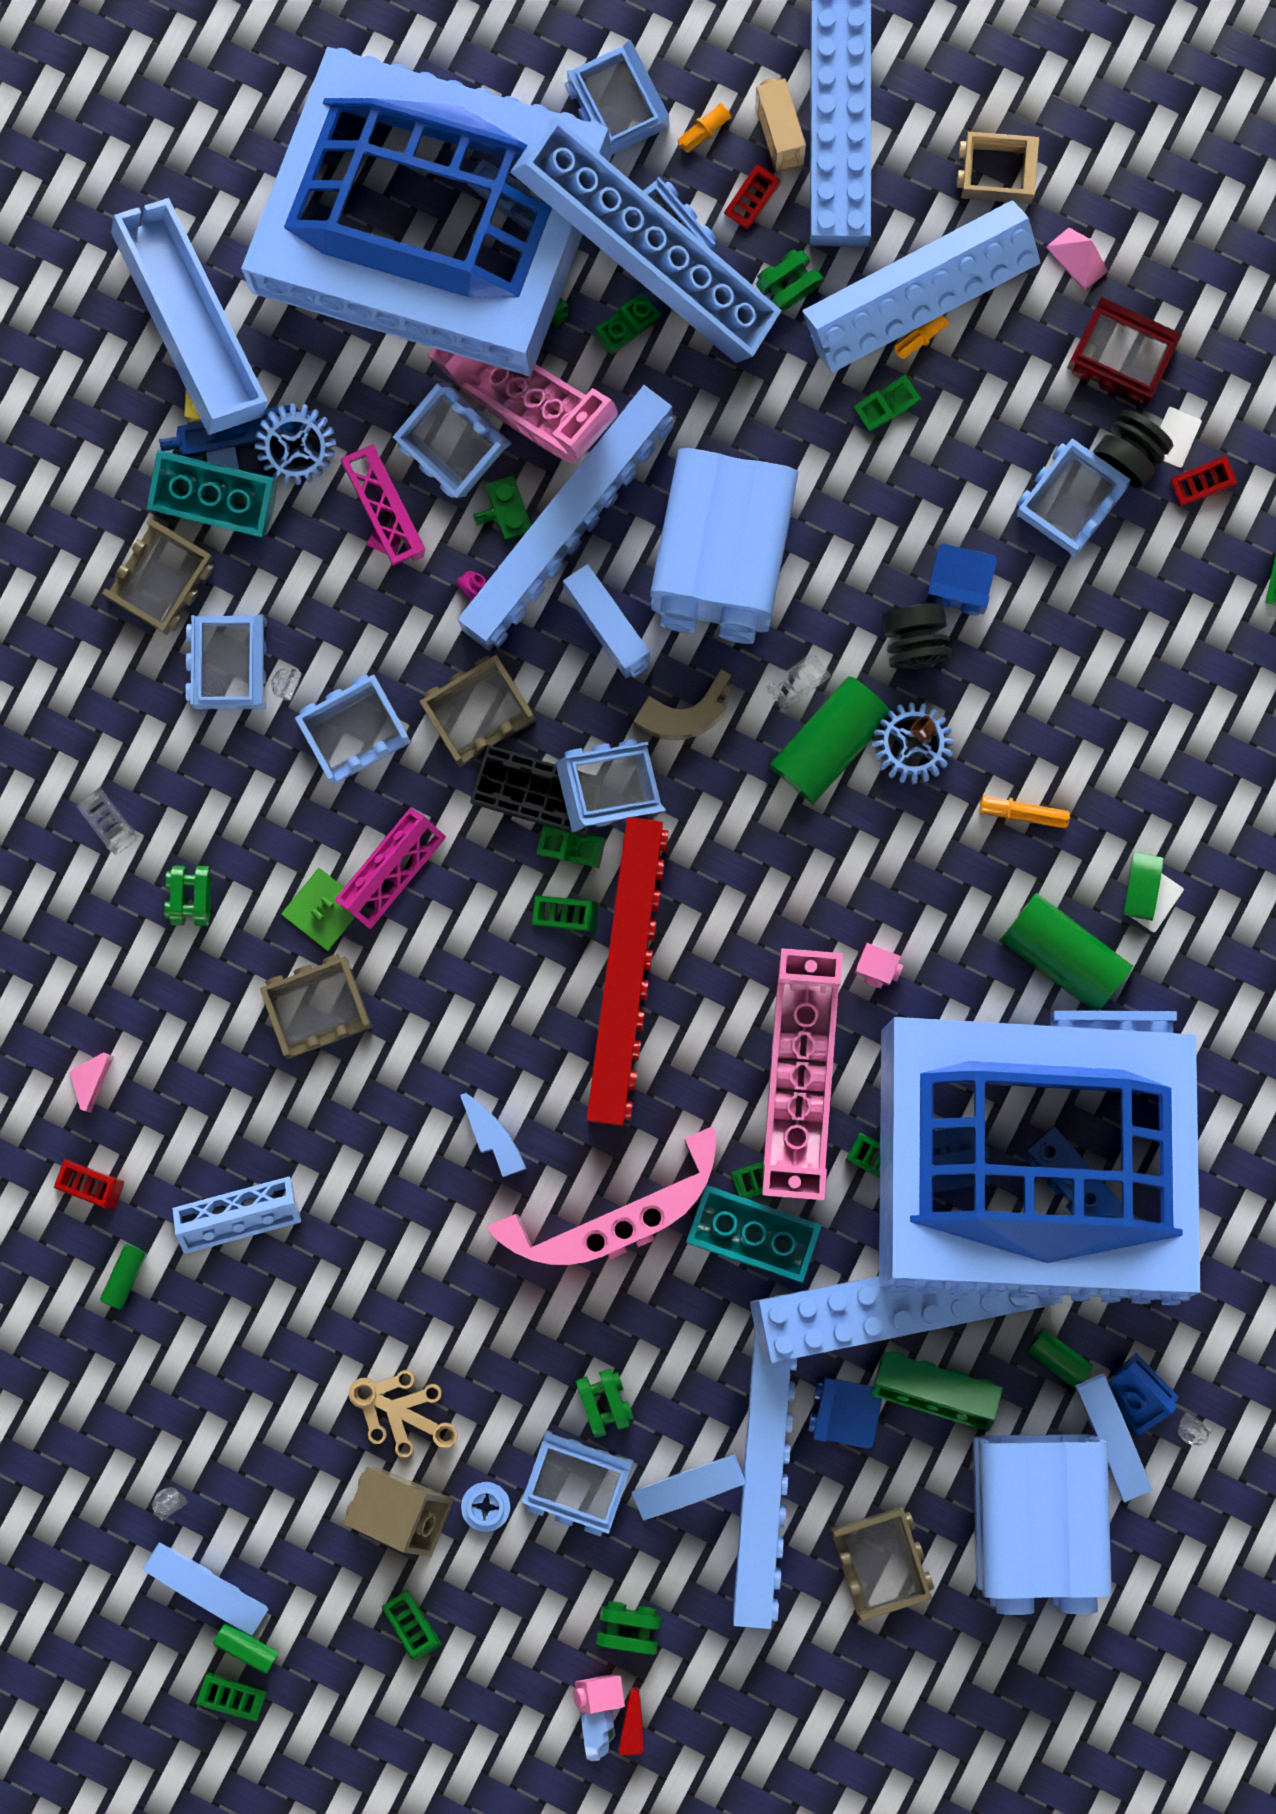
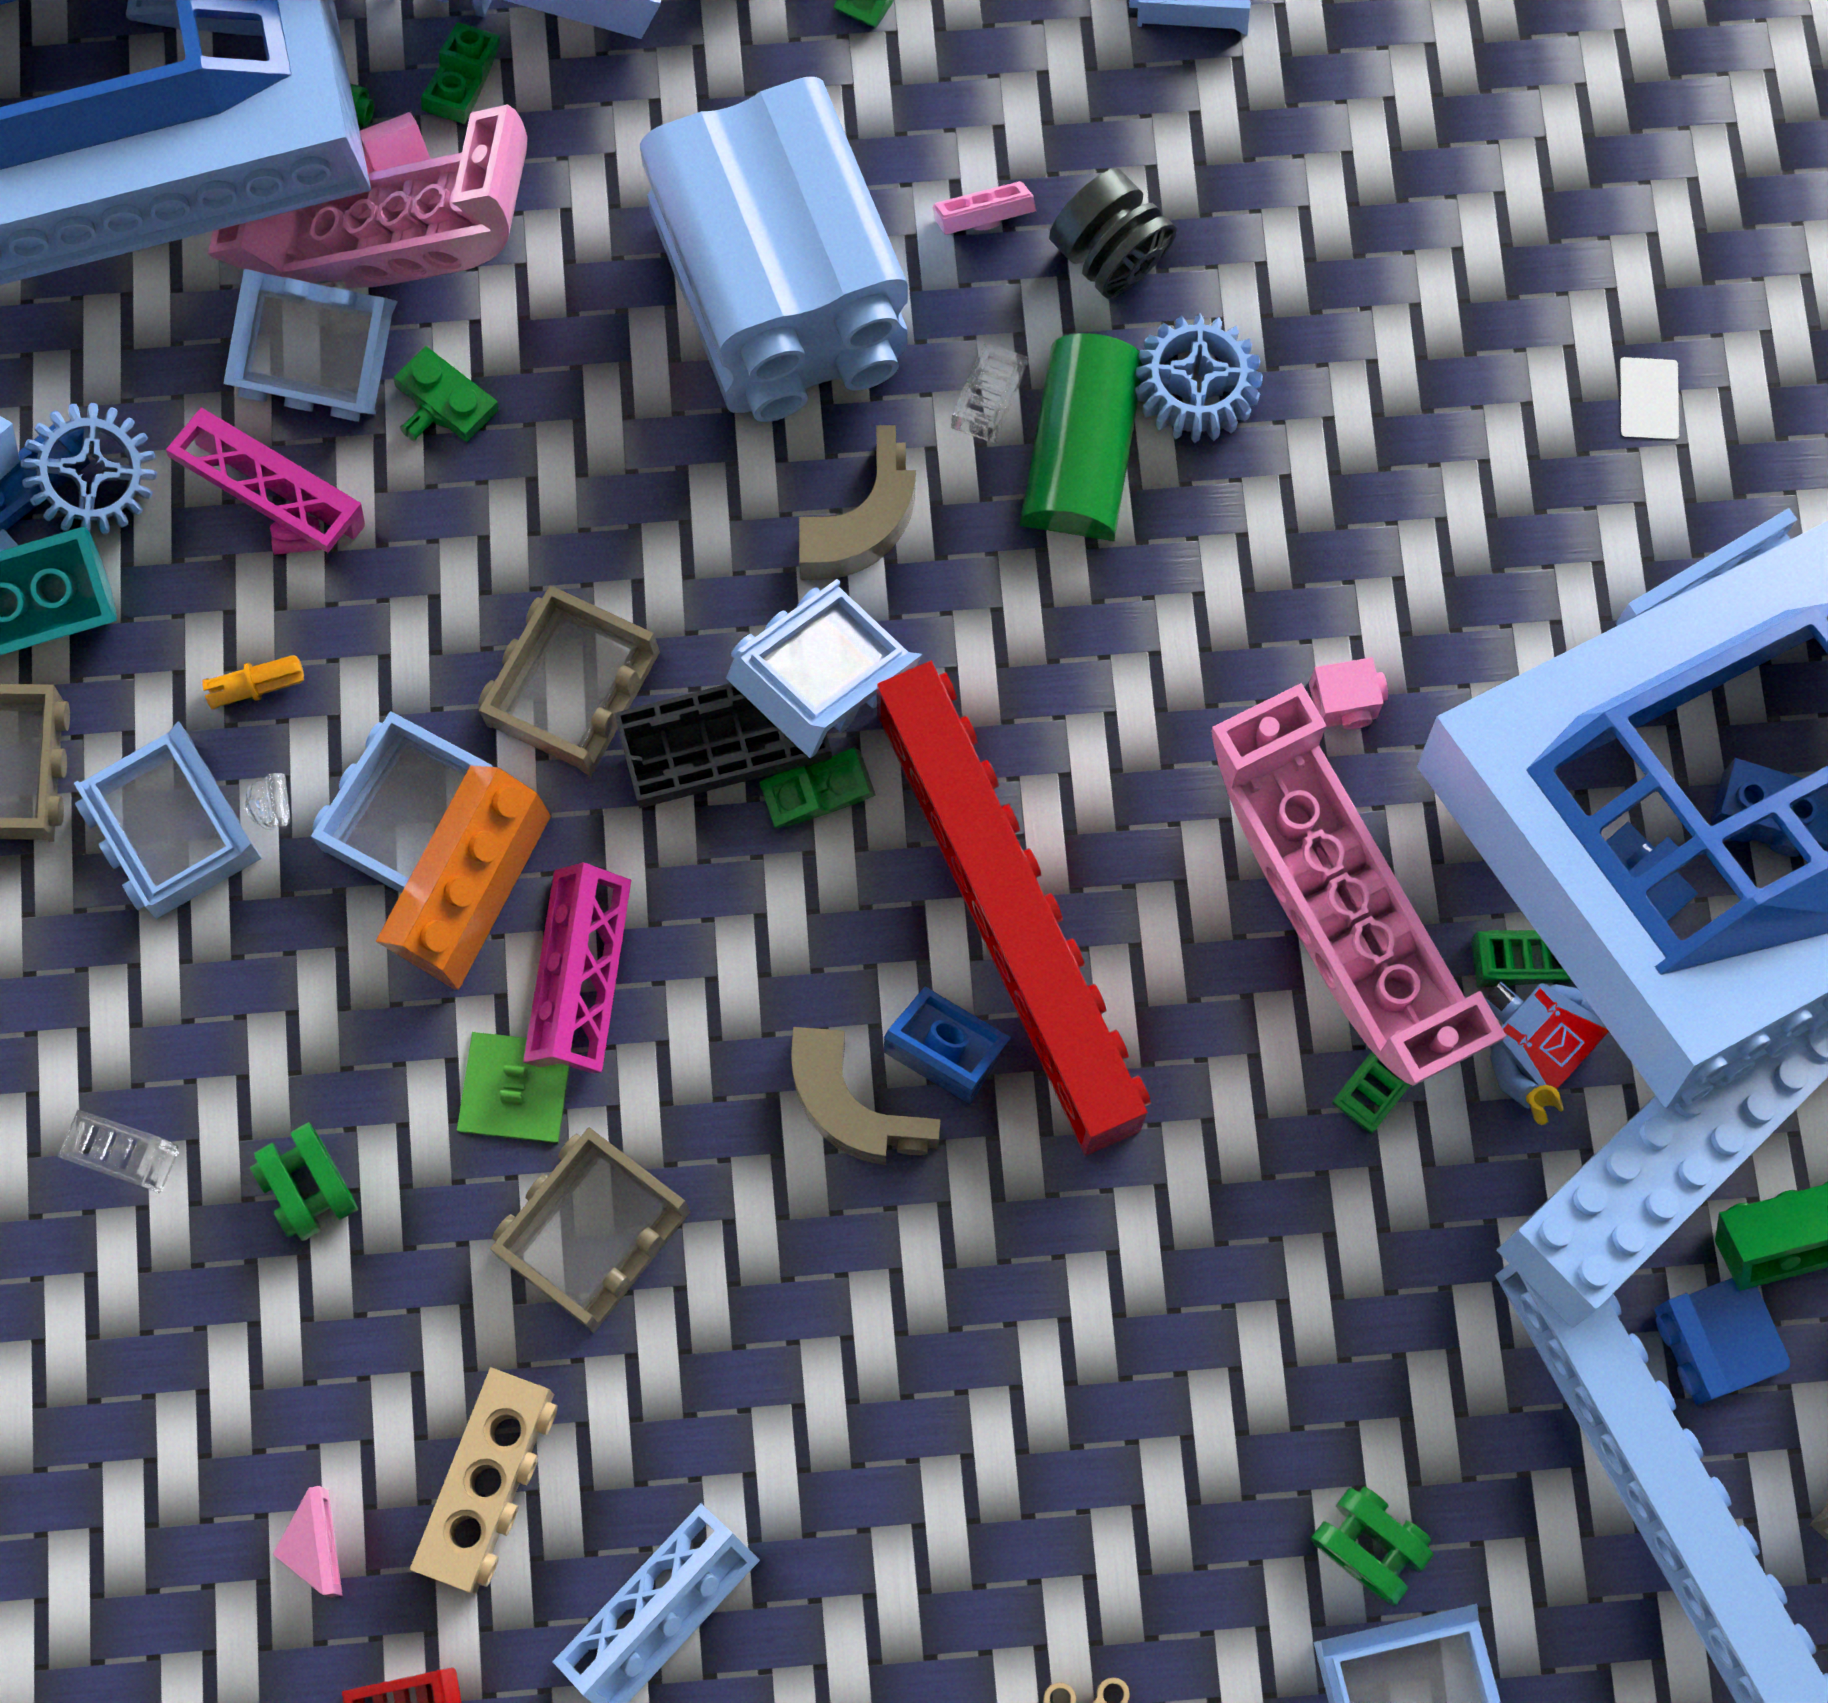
camera: 40 degrees left, 10 degrees down
dark pink plate [456,571,486,603] -> none
light blue brick [458,385,673,652] -> none
light blue slope [460,1093,527,1177] -> none
bright pink slope [487,1126,716,1265] -> none
green slope [532,895,599,932] -> none
light blue brick [563,564,650,679] -> none
light blue slope [632,1454,746,1521] -> none
teal brick [686,1185,822,1284] -> none
reddish brown hinge [910,716,937,743] -> none
blue bracket [926,544,997,616] -> none
light orange axle [979,795,1070,829] -> none
green brick [999,892,1133,1011] -> none
green slope [1123,852,1164,921] -> none
none -> light orange axle [202,655,304,710]
none -> bright pink brick [360,112,430,173]
none -> orange slope [376,765,551,990]
none -> tan brick [409,1367,558,1595]
none -> dark tan arch [791,1027,940,1165]
none -> blue slope [884,986,1011,1105]
none -> bright pink plate [932,181,1036,235]
none -> torso [1485,982,1609,1125]

